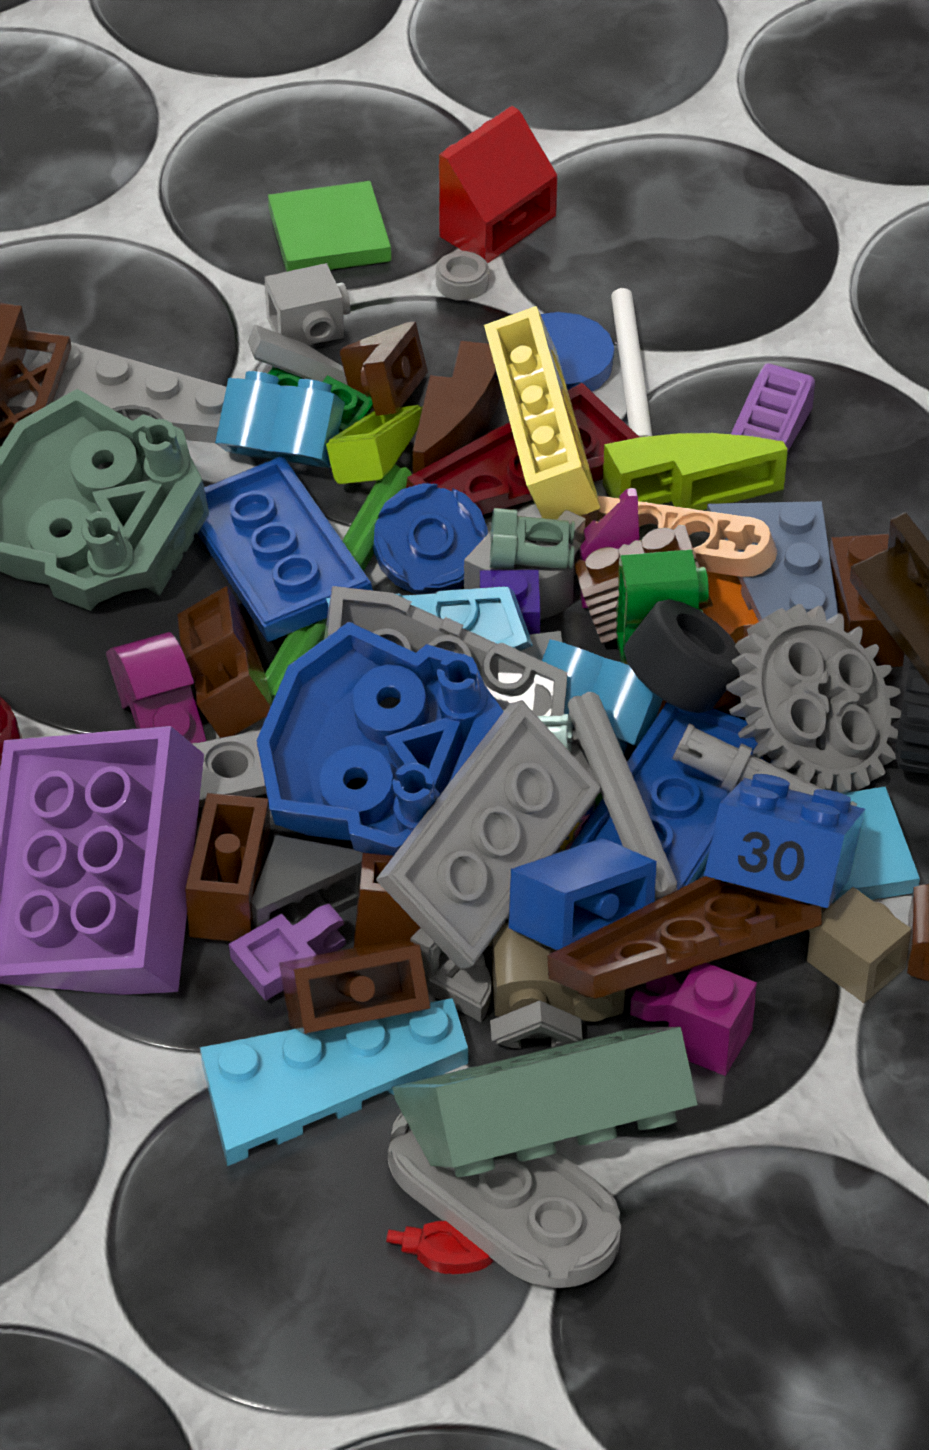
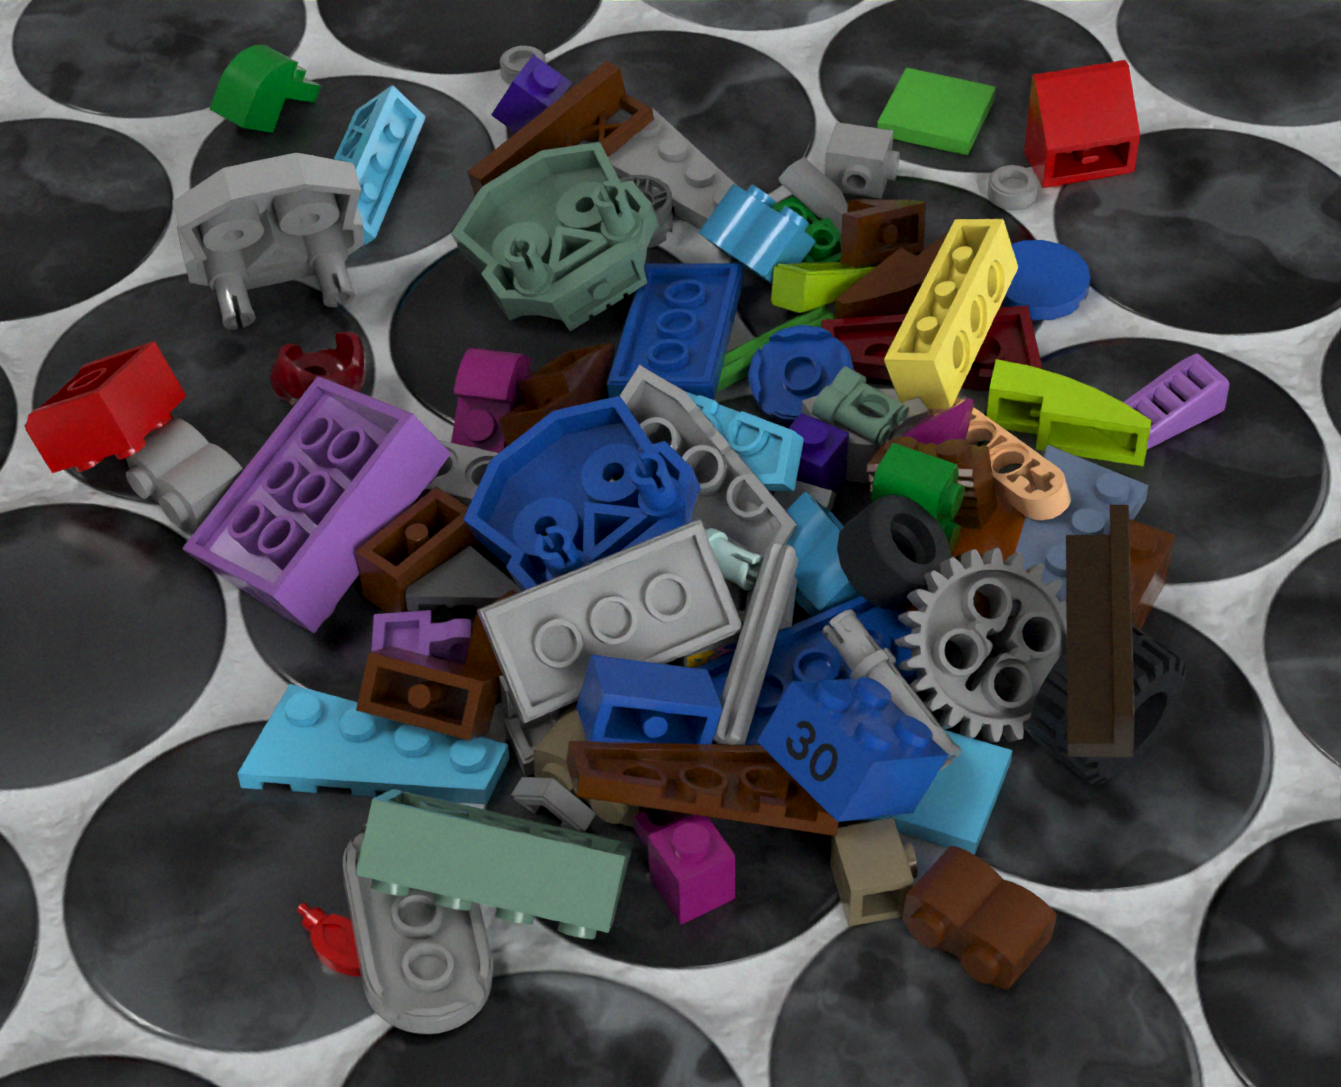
camera: 35 degrees right, 0 degrees up
white bar [611,288,652,437] -> none

